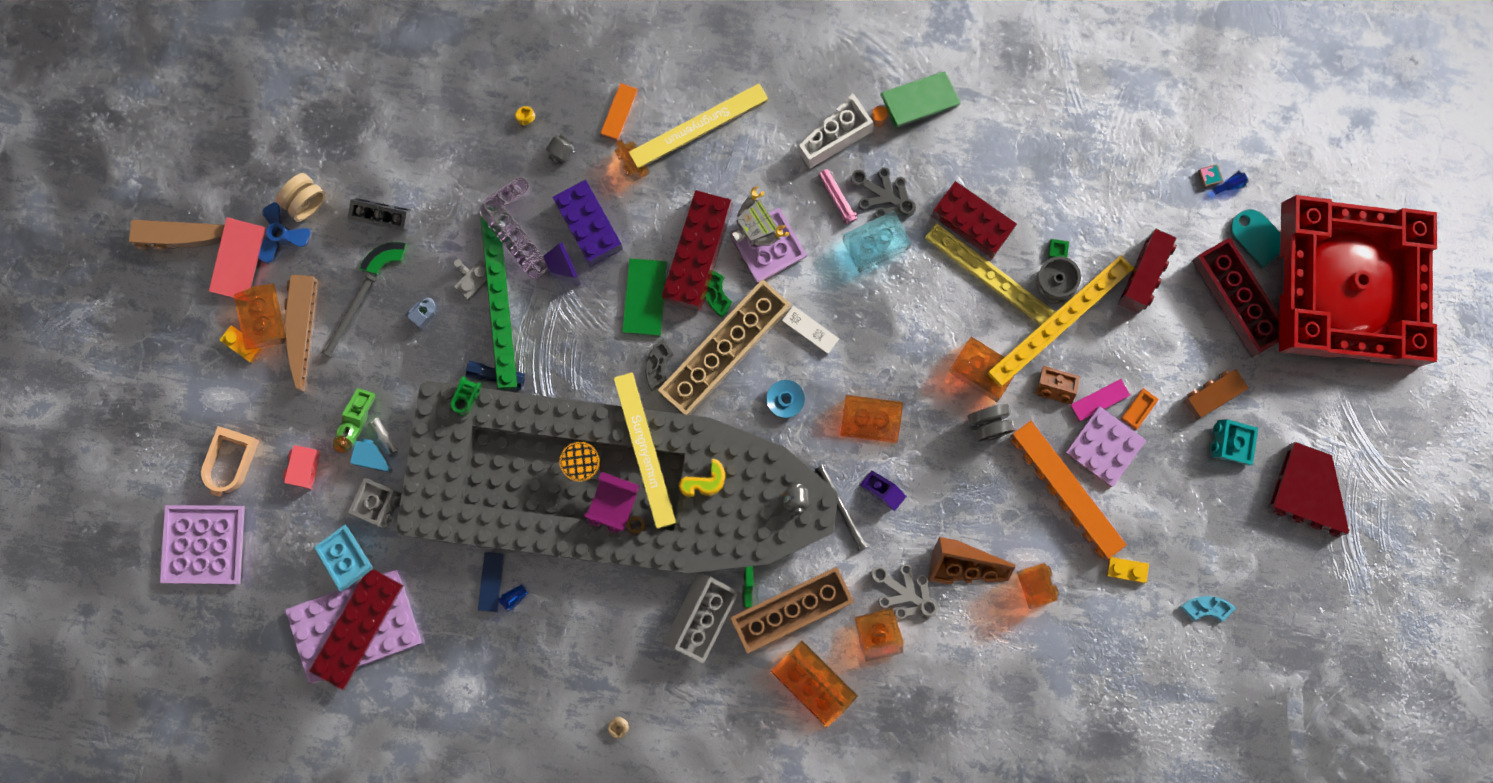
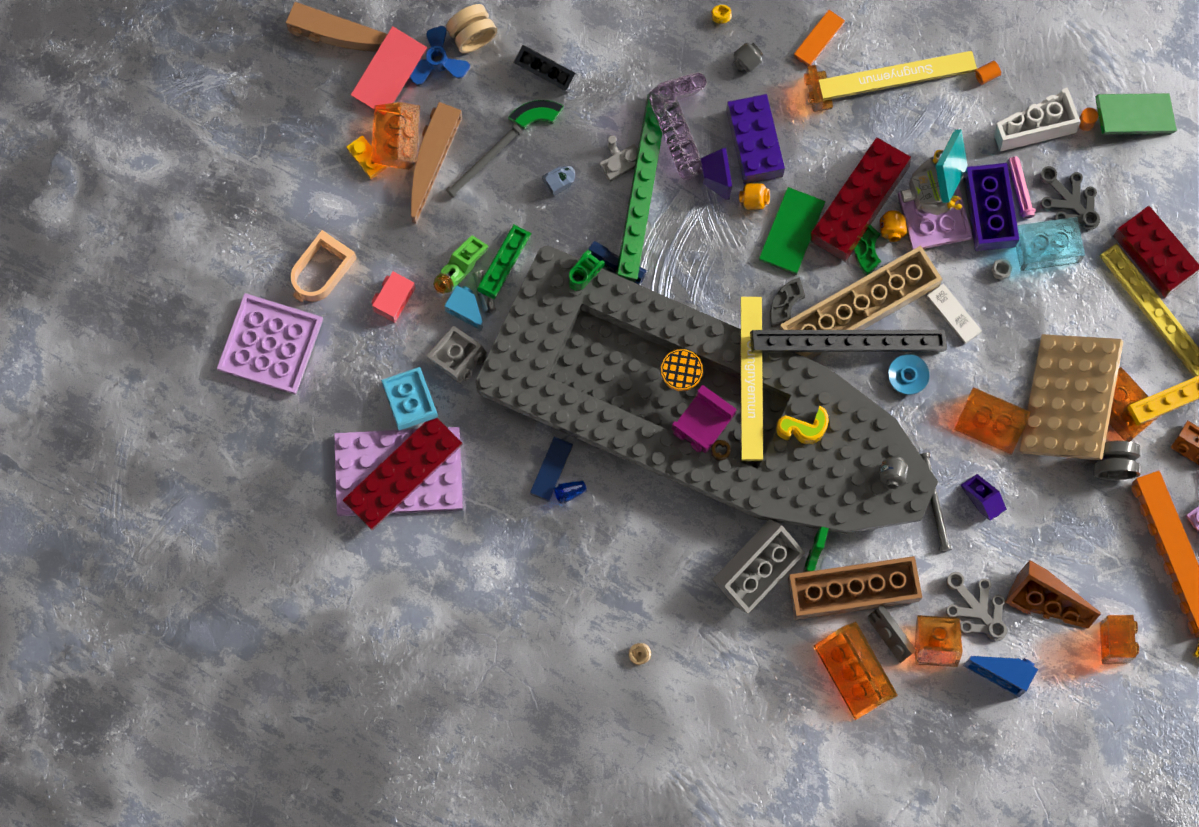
camera: 15 degrees right, 5 degrees down
none -> green tile [477,224,532,300]
none -> light orange head [739,183,770,210]
none -> black plate [750,330,947,353]
none -> dark grey hinge [868,605,917,663]
none -> light orange head [880,210,907,242]
none -> teal tile [936,129,968,203]
none -> dark purple brick [963,163,1020,252]
none -> blue slope [963,656,1038,697]
none -> orange piece [974,61,1001,85]
none -> light grey tile [991,258,1012,280]
none -> tan plate [1020,334,1123,460]

